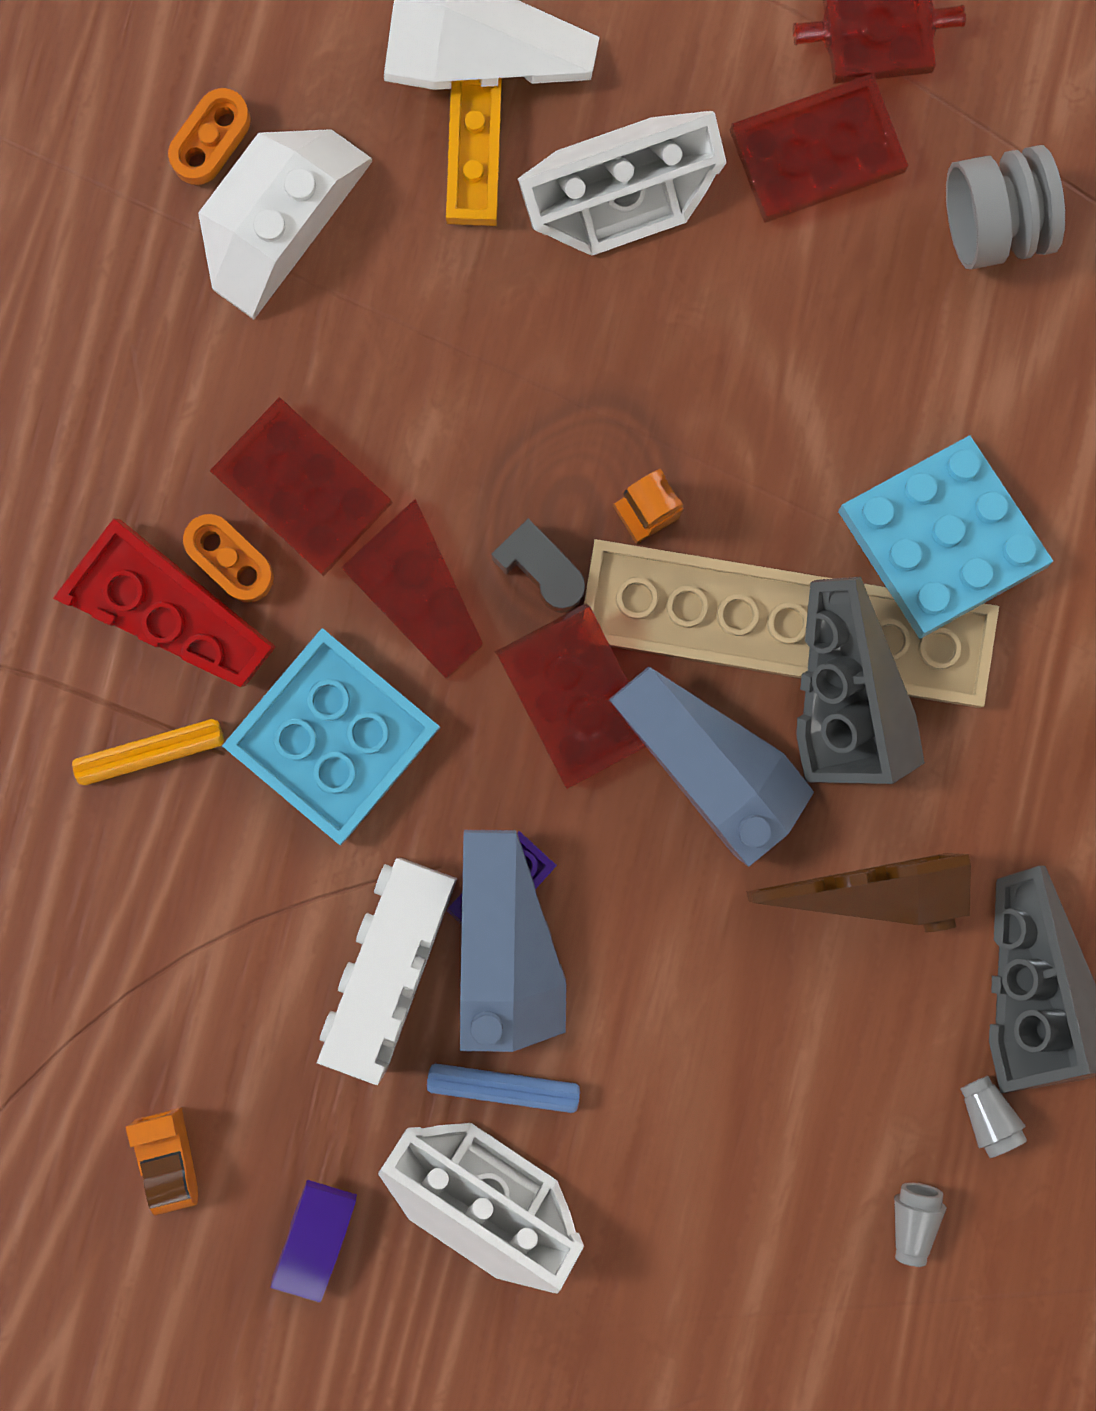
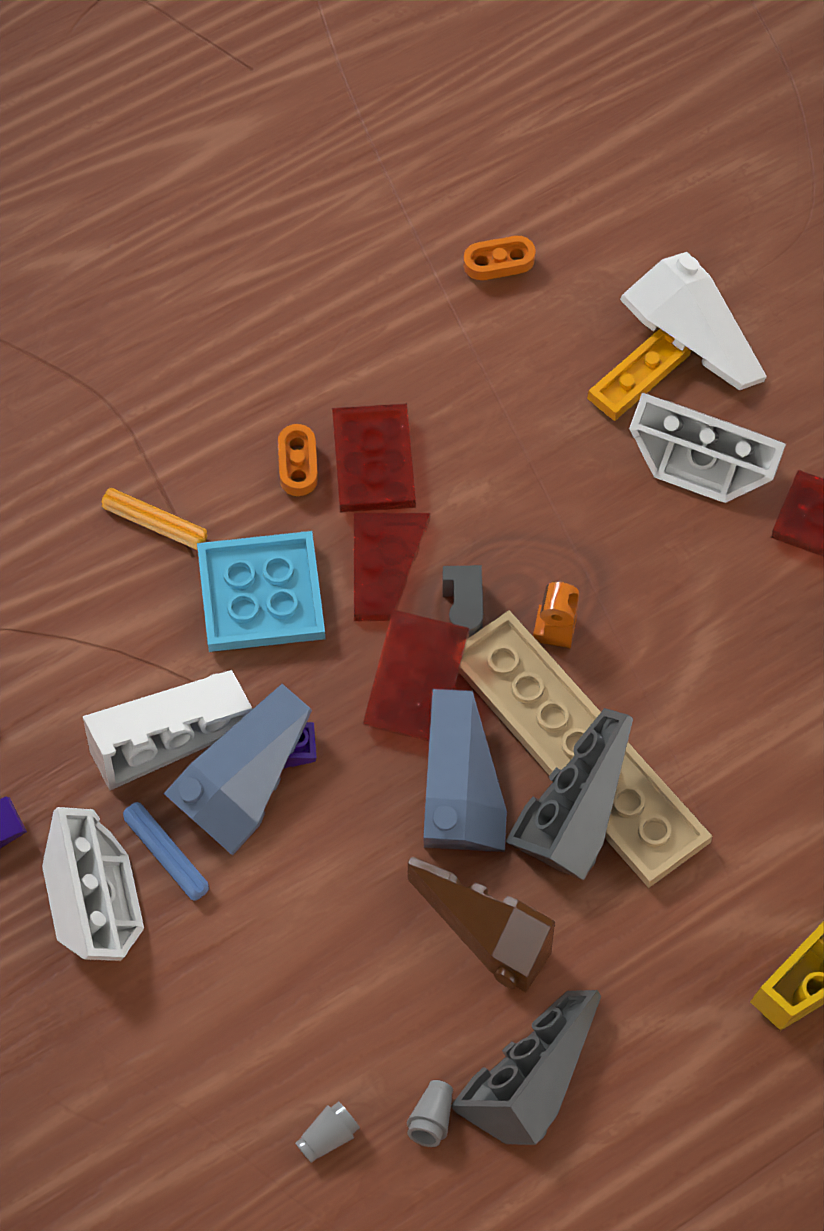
camera: 45 degrees right, 25 degrees down
red wing [53,518,276,687] -> none
white wedge [198,129,373,320] -> none
medium azure plate [838,435,1053,639] -> none

